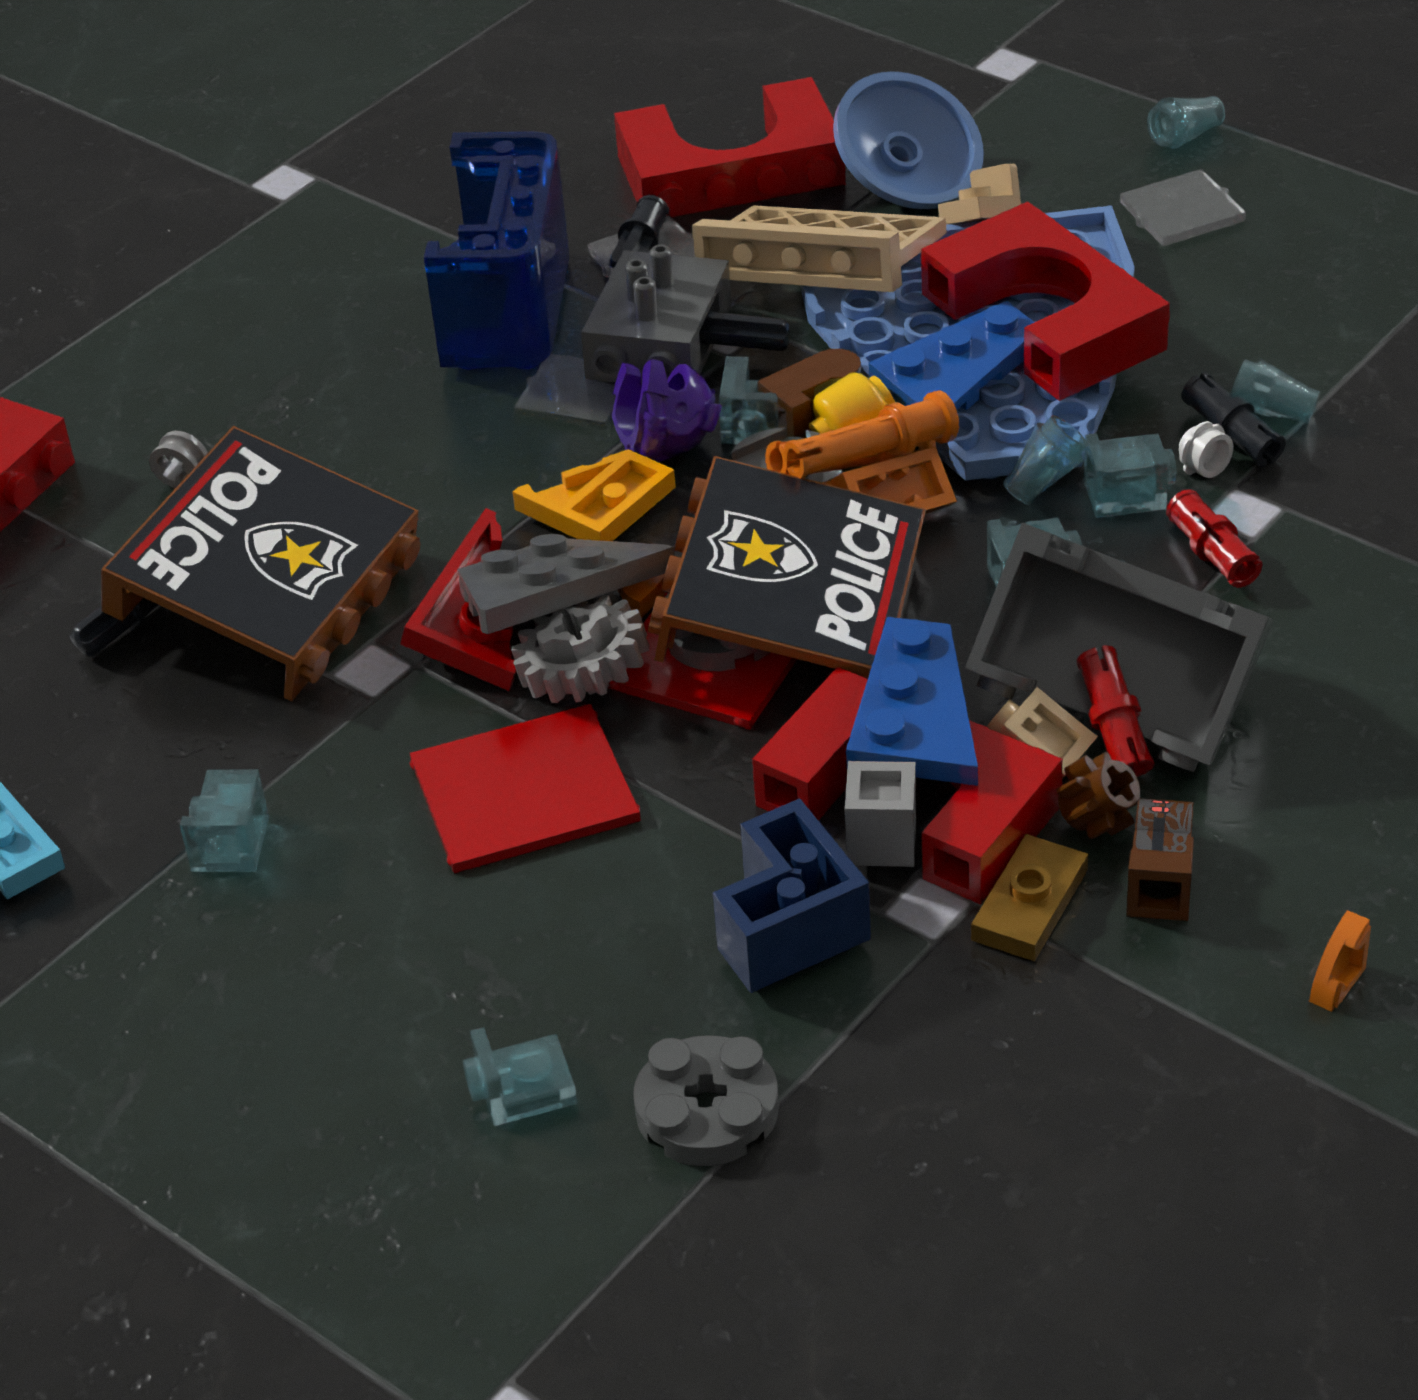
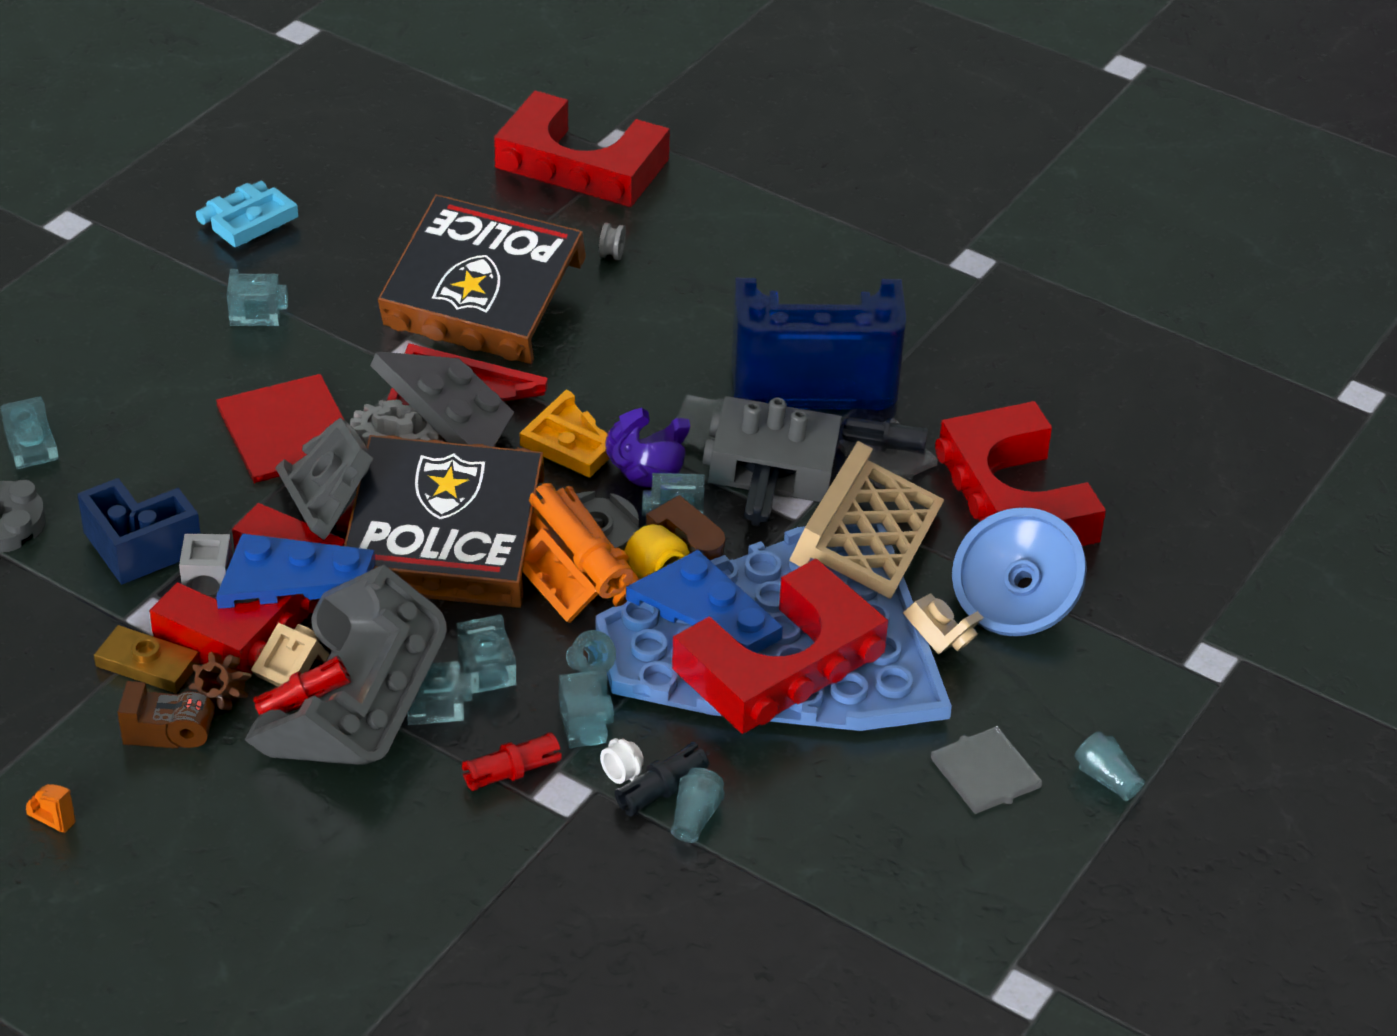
camera: 80 degrees right, 0 degrees up
none -> dark grey wing [275,418,374,540]

